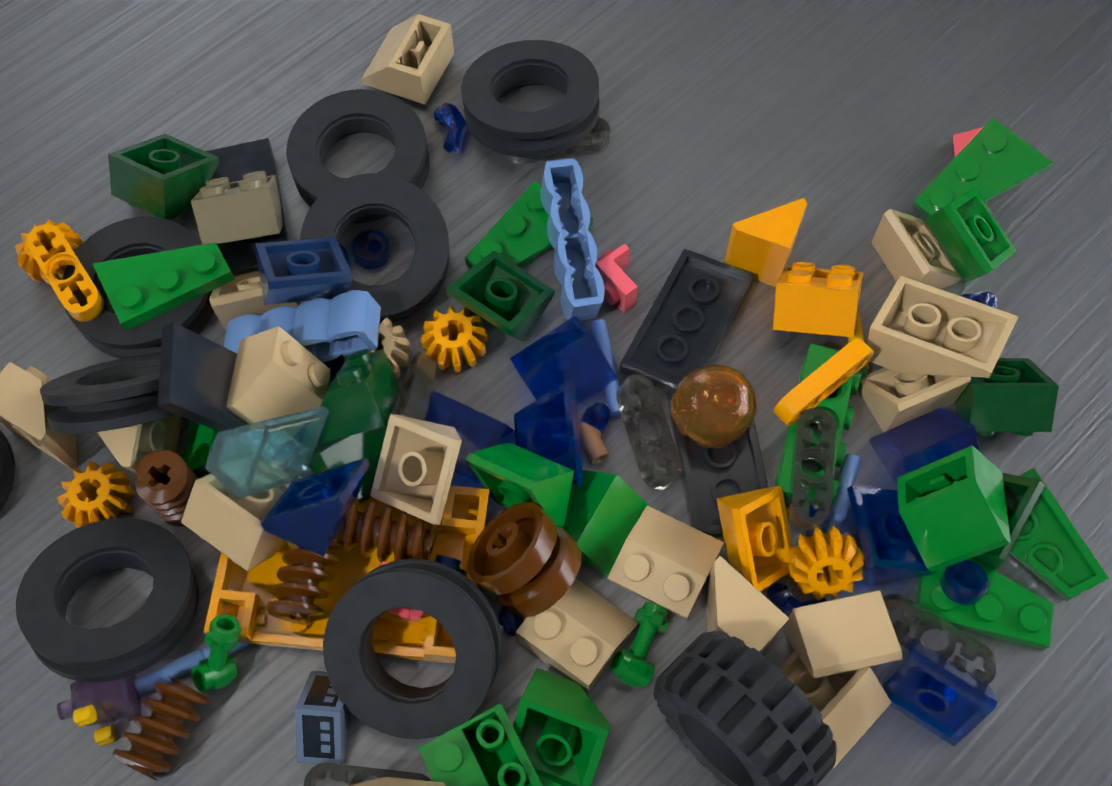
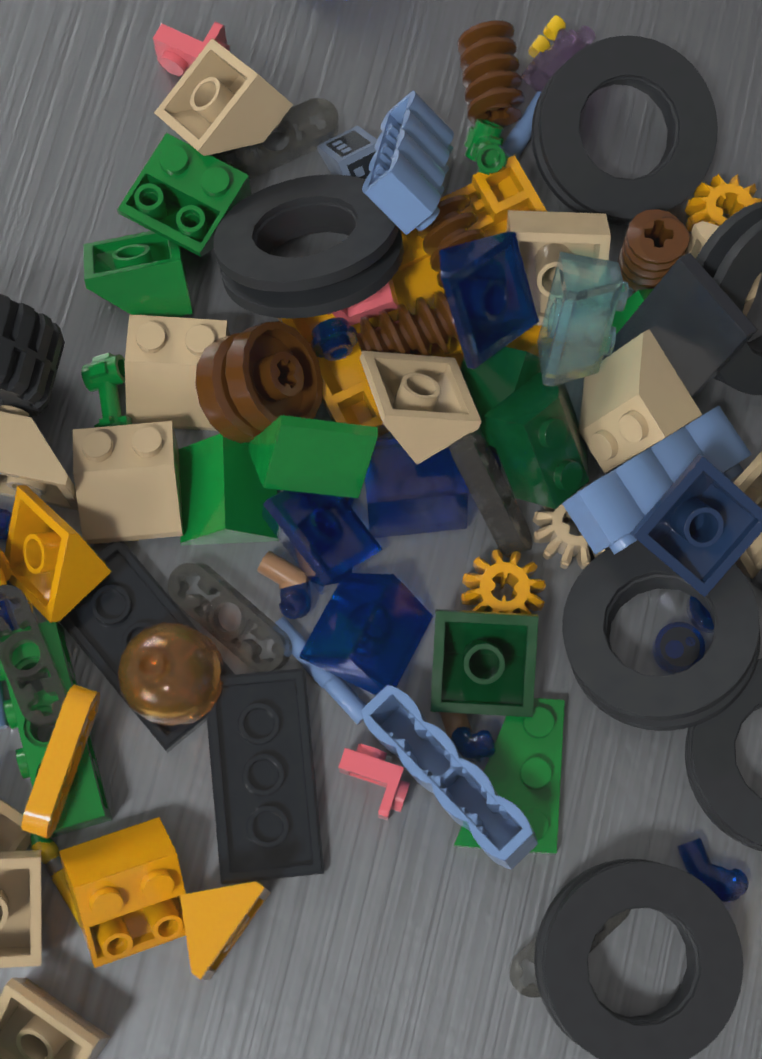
camera: 145 degrees right, 10 degrees up
none -> medium blue brick [362,90,454,235]
none -> clear blue arm [439,712,496,763]

